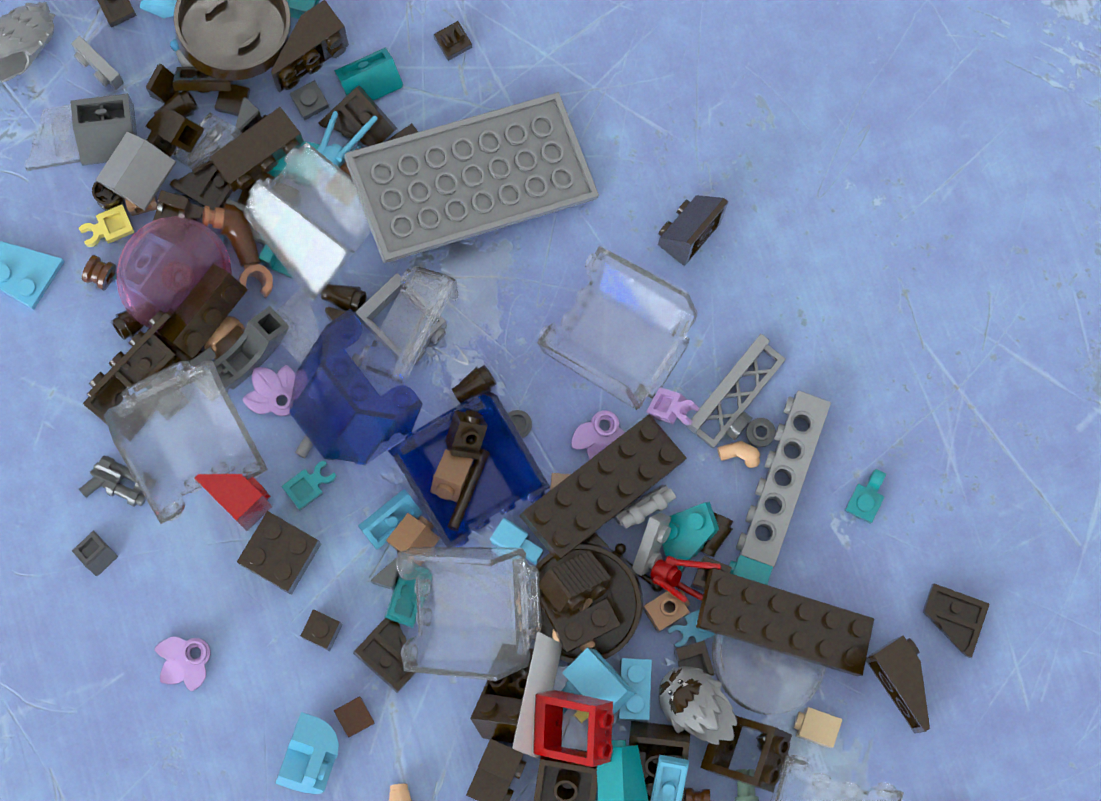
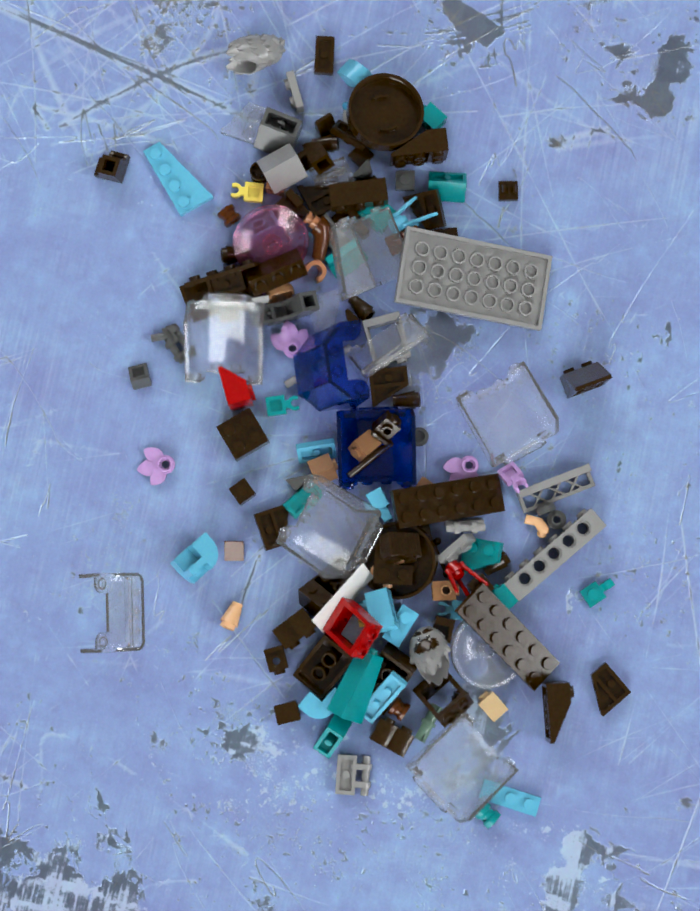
camera: 30 degrees right, 5 degrees up
none -> dark brown wing [368,366,409,407]

